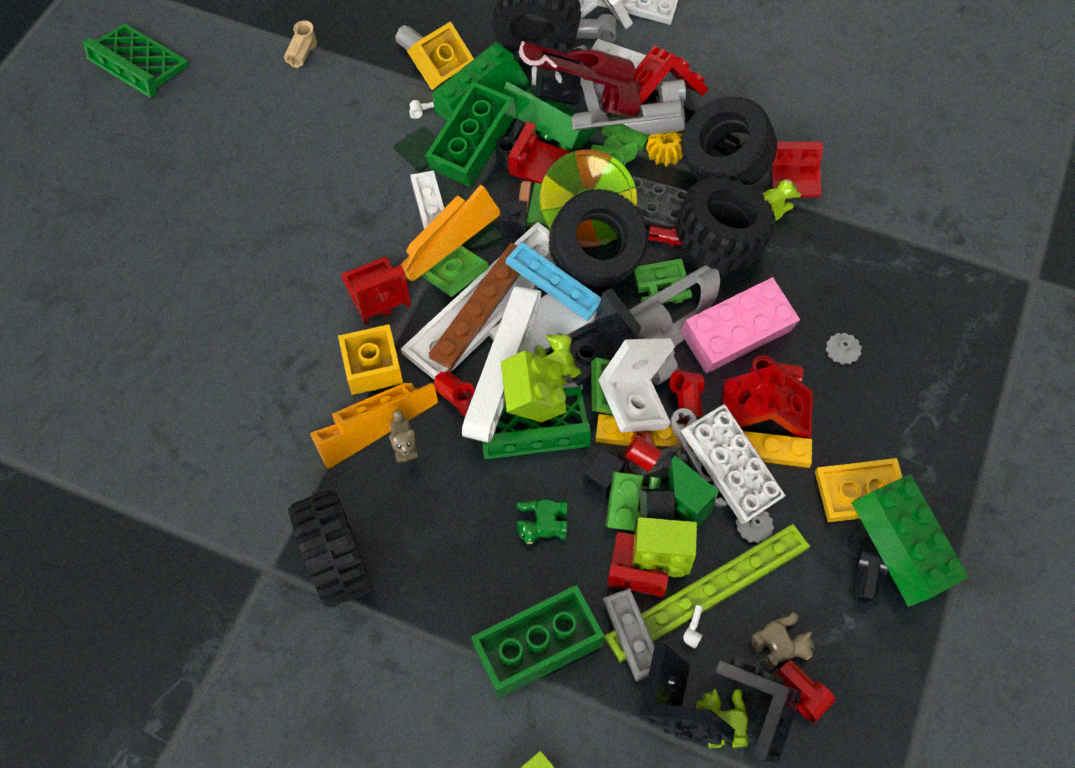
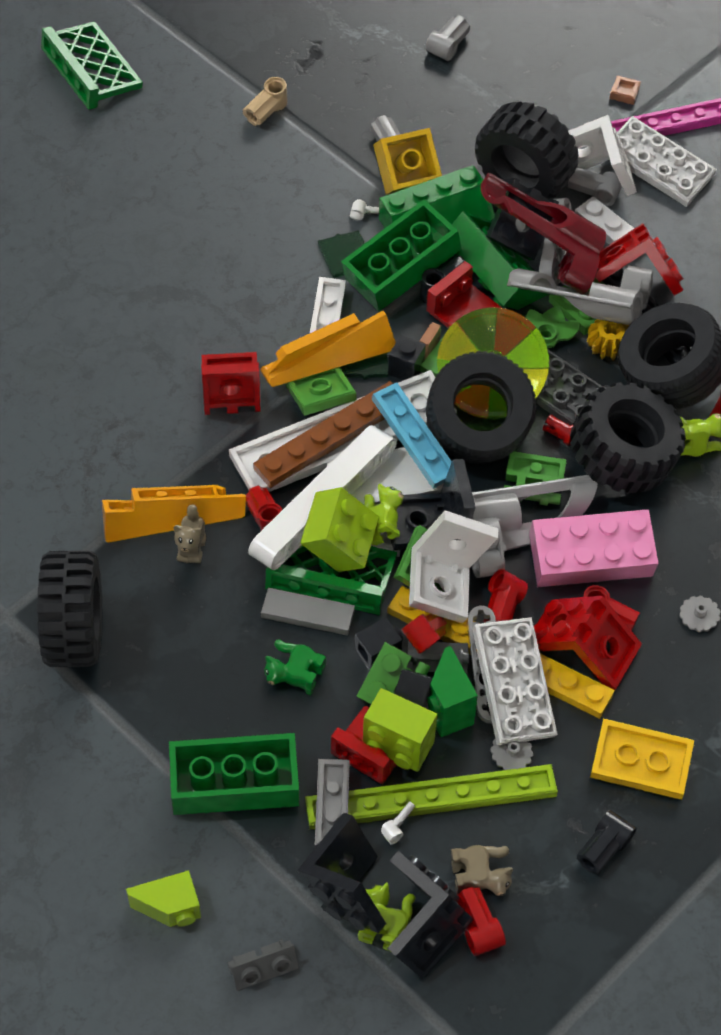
camera: 20 degrees right, 5 degrees down
yellow brick [338,324,403,395] -> none
green brick [852,474,969,607] -> none
none -> light grey tile [261,588,355,636]

